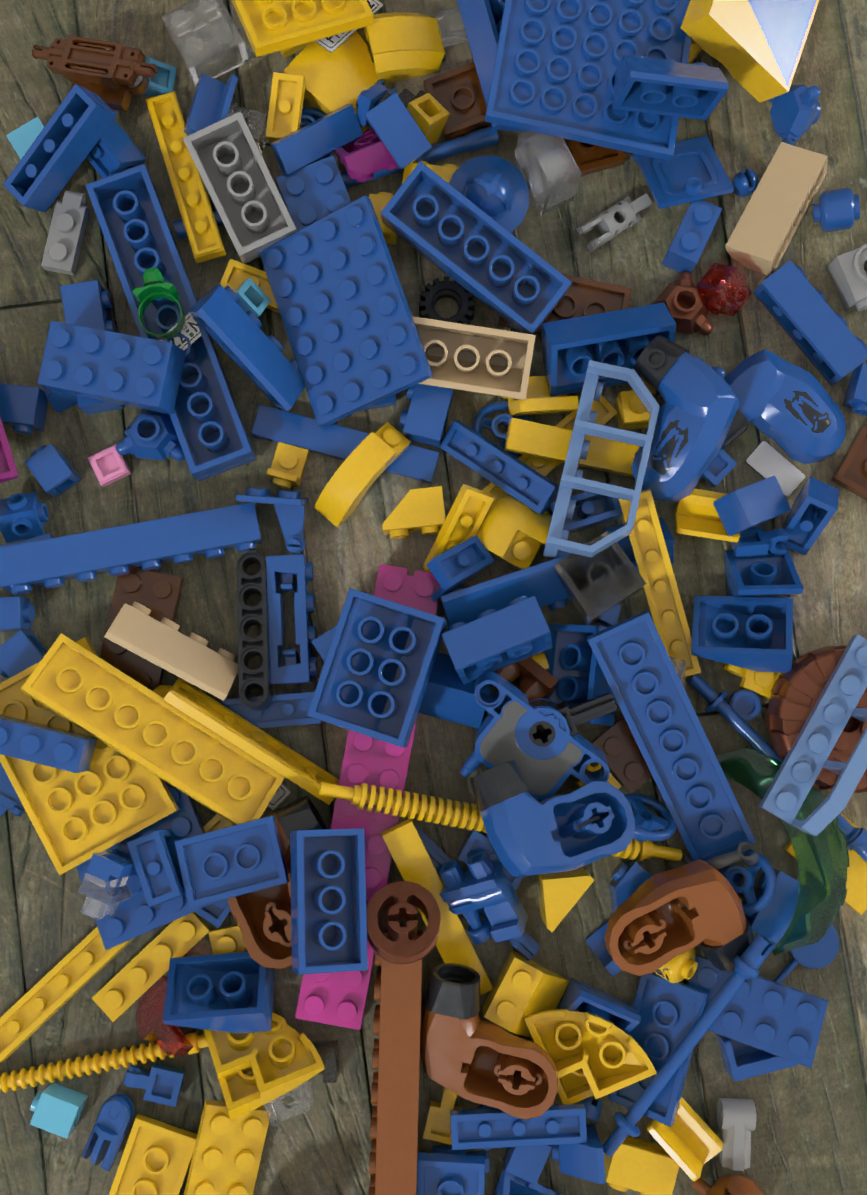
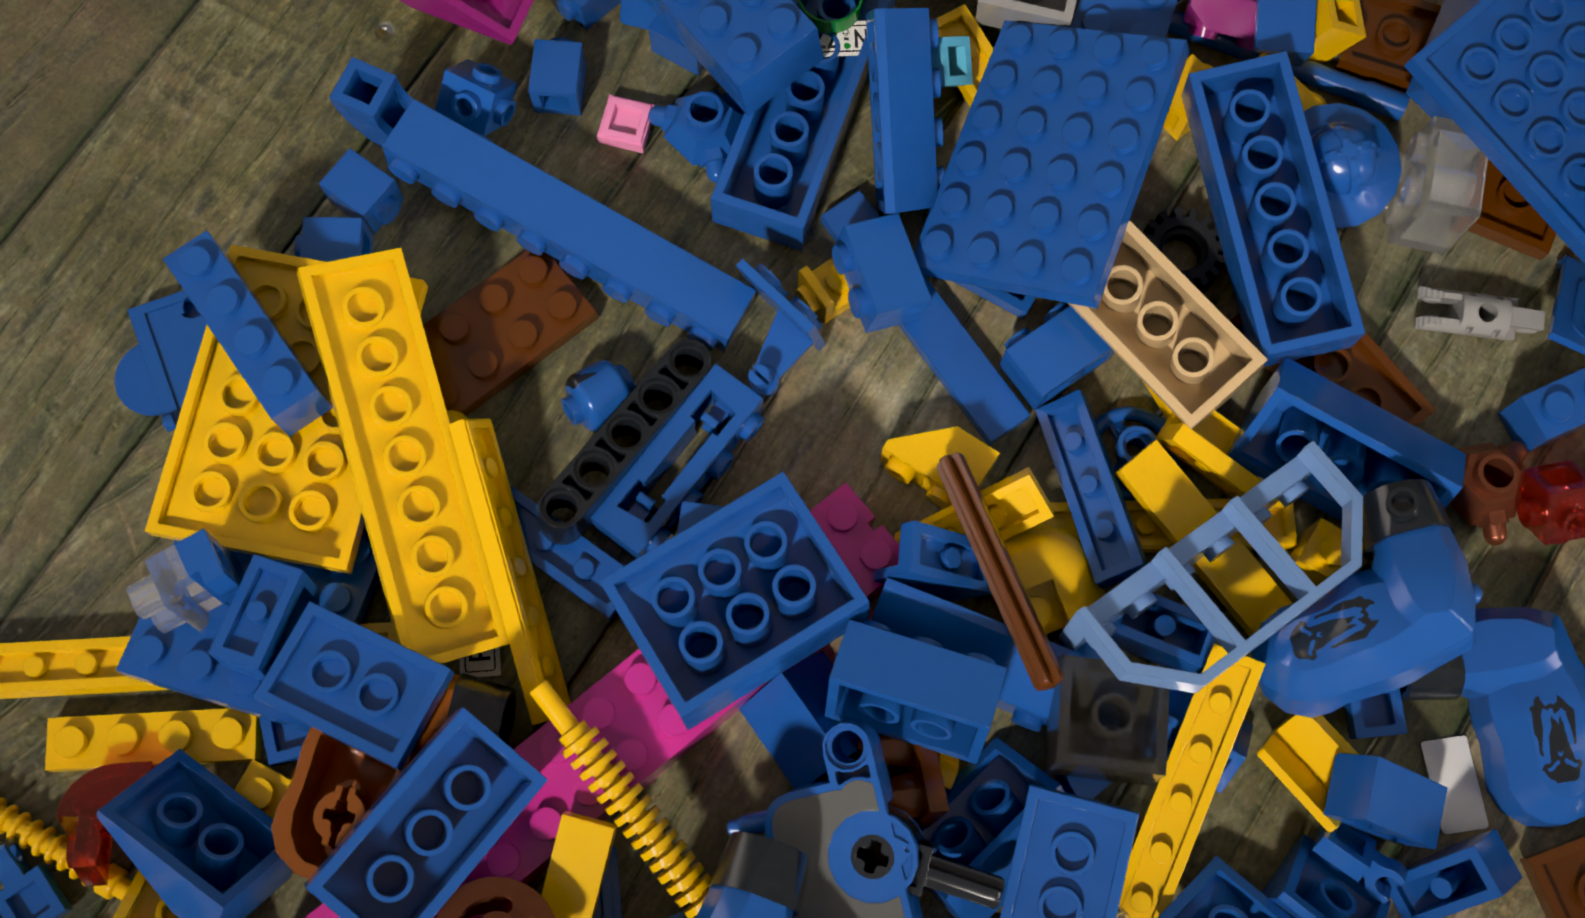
camera: 40 degrees right, 10 degrees down
tan slope [104,601,238,701] -> none
yellow arch [314,422,411,528] -> none
none -> blue head [561,360,636,433]
none -> blue brick [832,213,932,333]
none -> reddish brown axle [937,452,1064,691]

